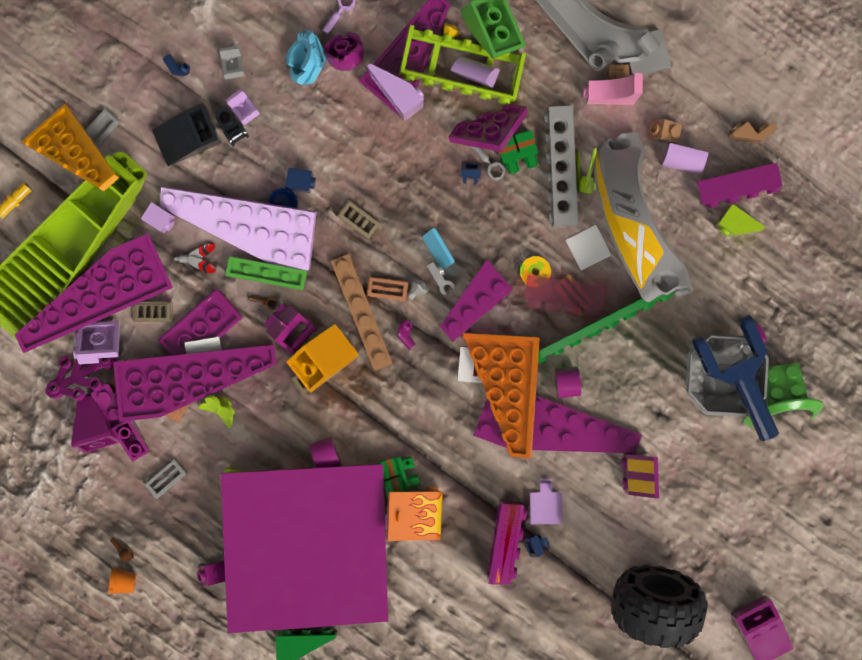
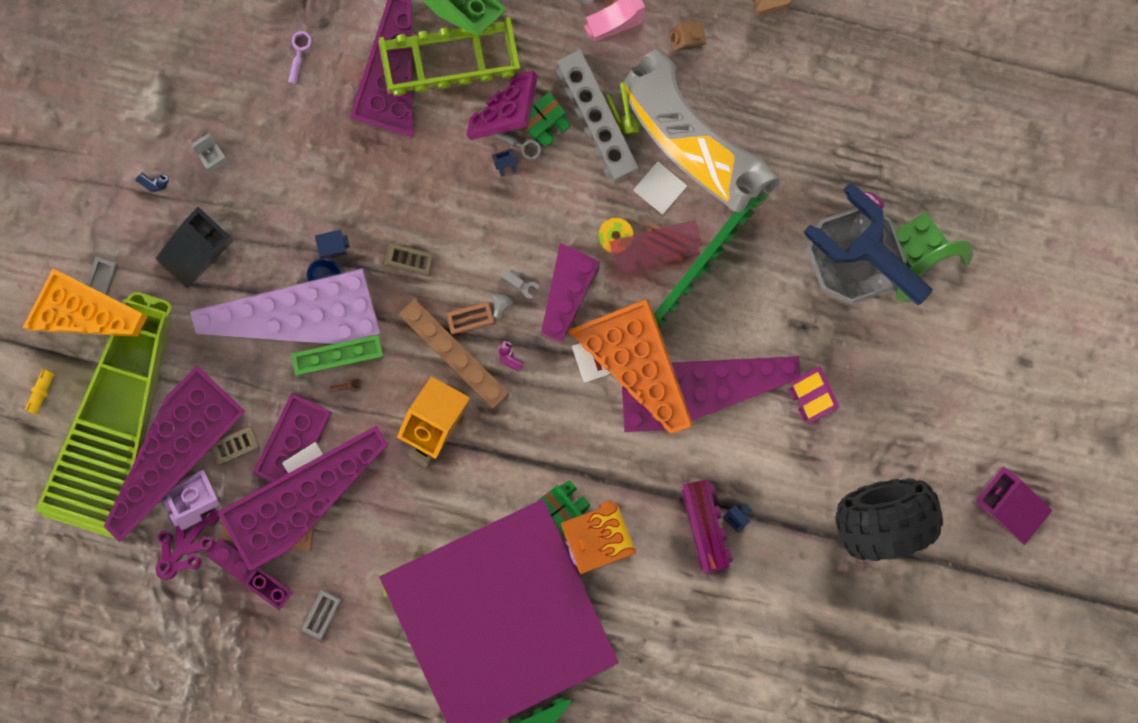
camera: 25 degrees left, 5 degrees down
magenta slope [71,394,120,453] -> none
reddish brown hand [110,537,134,561] -> none
lavender brick [141,202,175,233] -> none
piece [174,244,216,273] -> none
magenta bracket [197,560,225,586] -> none
lime animal [198,395,235,429] -> none
black piece [216,107,249,147] -> none
lavender bracket [226,89,260,125] -> none
magenta piece [264,303,317,355] -> none
medium azure helmet [286,29,326,85] -> none
magenta piece [309,437,341,467] -> none
magenta cylinder [323,32,364,71] -> none
lavender slope [367,64,424,121] -> none
medium azure slope [423,228,455,270] -> none
yellow rock [443,23,461,39] -> none
lavender brick [451,56,500,88] -> none
lavender piece [530,479,562,525] -> none
magenta piece [554,366,581,398] -> none
lavender brick [661,143,709,175] -> none
magenta wedge [697,163,783,208] -> none
lime slope [715,204,765,237] -> none

